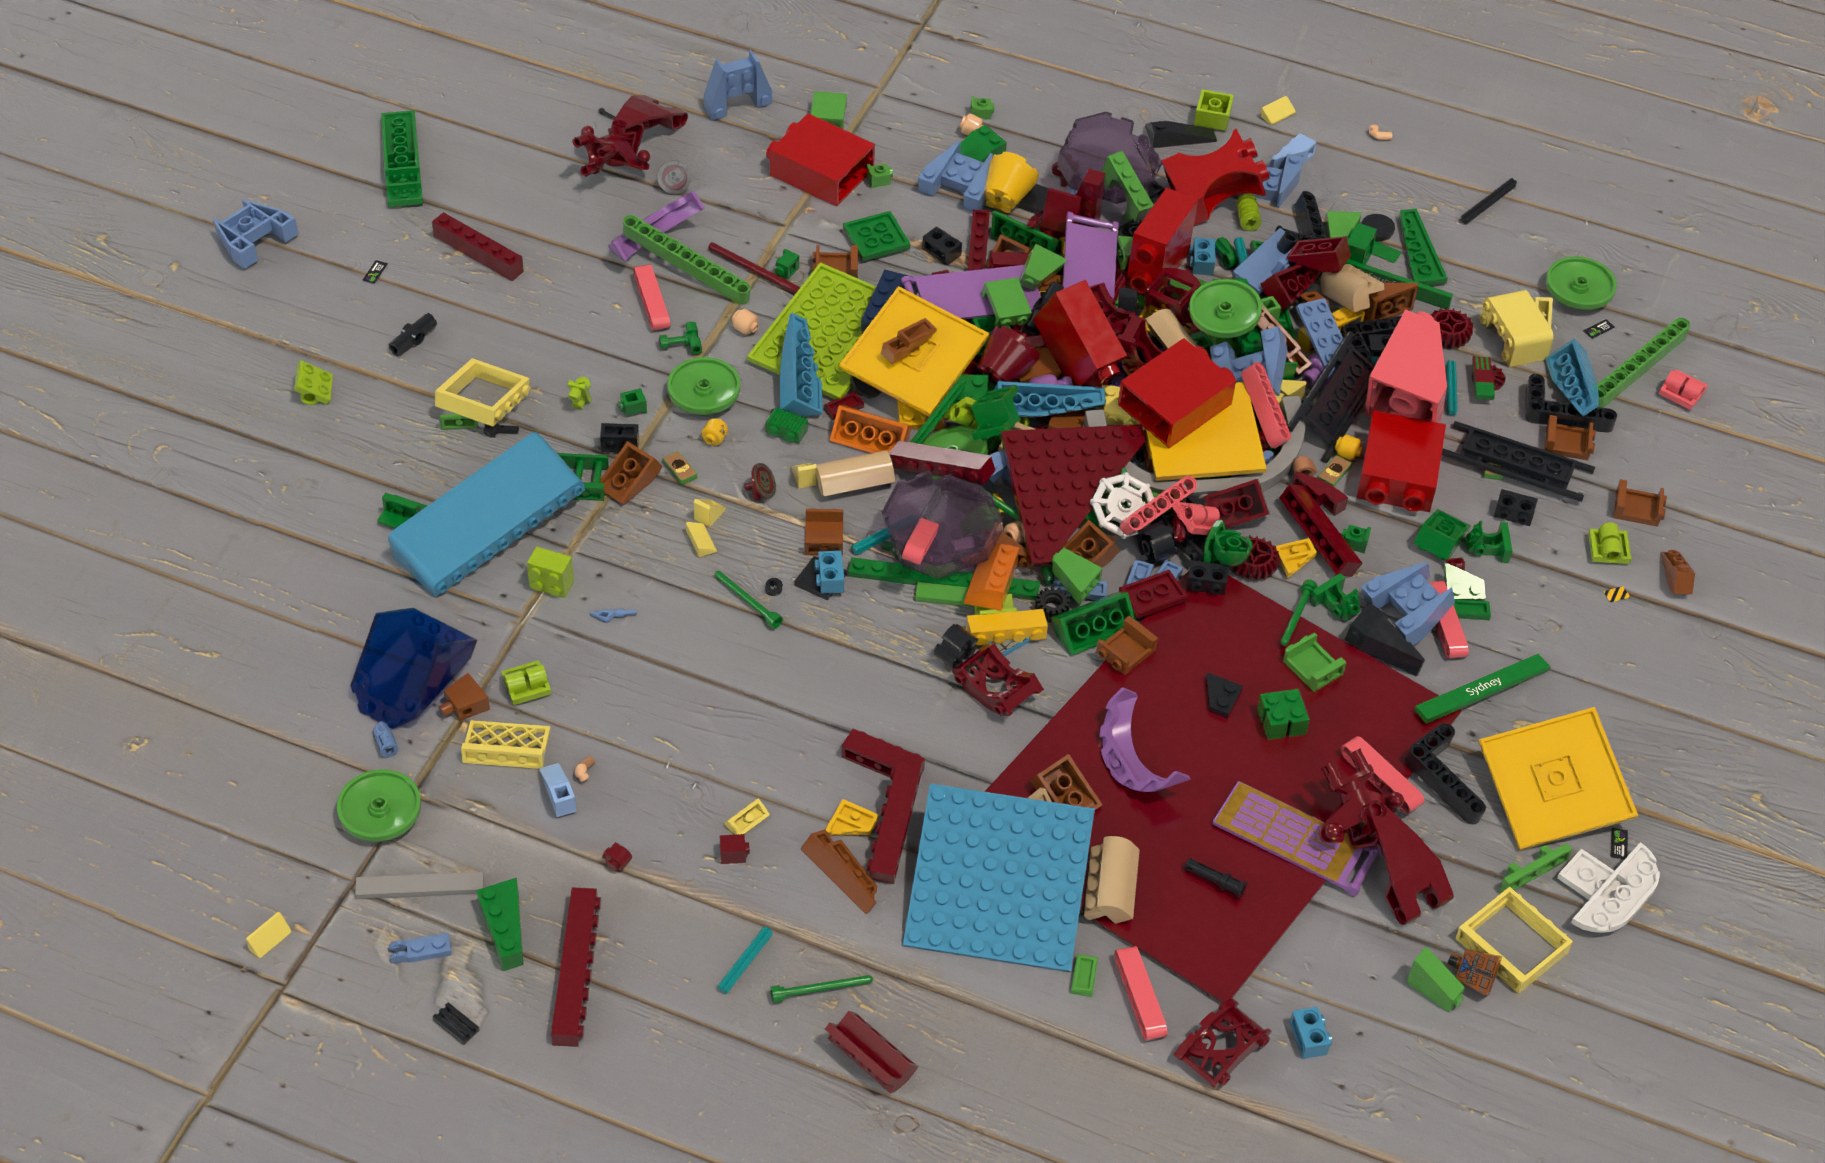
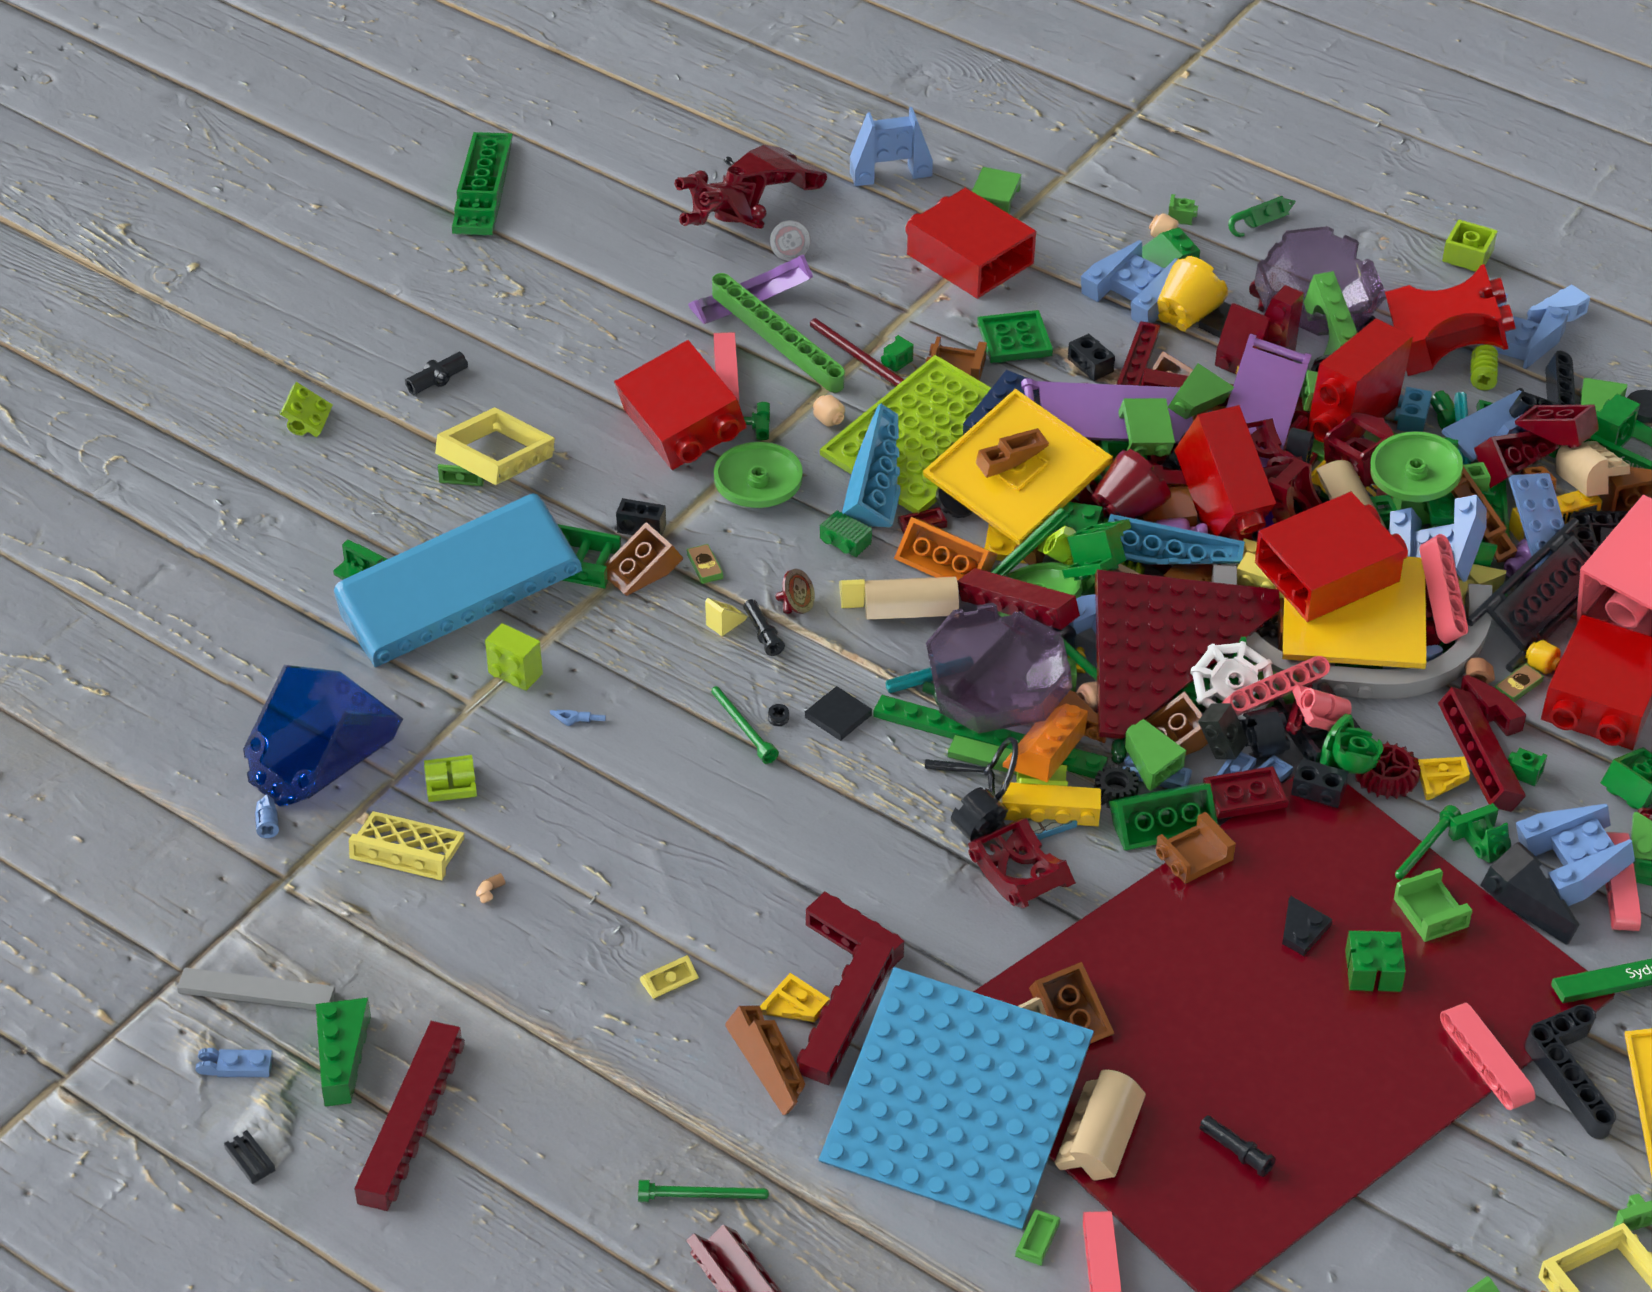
camera: 15 degrees right, 5 degrees down
medium blue wedge [213,199,299,269] -> none
light yellow slope [246,912,291,958] -> none
bright green dish [337,769,421,842] -> none
black sticker [363,260,388,284] -> none
dark red brick [432,212,524,281] -> none
dark orange torso [438,673,490,720] -> none
black bar [483,423,519,438] -> none
light blue slope [539,763,576,817] -> none
lime hips [567,377,592,410] -> none
dark red plate [602,842,632,872] -> none
green brick [618,388,647,416] -> none
light yellow slope [686,522,717,557] -> none
yellow head [701,419,728,446] -> none
teal axle [718,926,772,994] -> none
dark red brick [720,834,750,864] -> none
dark orange panel [805,508,844,556] -> none
dark azure brick [815,551,844,593] -> none
bright green brick [867,164,893,188] -> none
coral beam [901,518,939,565] -> none
green slope [991,210,1061,255] -> none
dark red axle [1027,211,1043,229] -> none
medium lavender windscreen [1100,688,1191,792] -> none
black wedge [1145,121,1217,148] -> none
dark red slope [1204,479,1270,528] -> none
flag [1213,781,1381,896] -> none
light yellow slope [1260,96,1296,125] -> none
dark red piece [1319,748,1454,925] -> none
none -> red brick [614,340,747,470]
none -> black pin [743,599,785,656]
none -> black piece [925,737,1019,800]
none -> pearl dark grey brick [1198,703,1248,759]
none -> green plate [1228,195,1296,237]

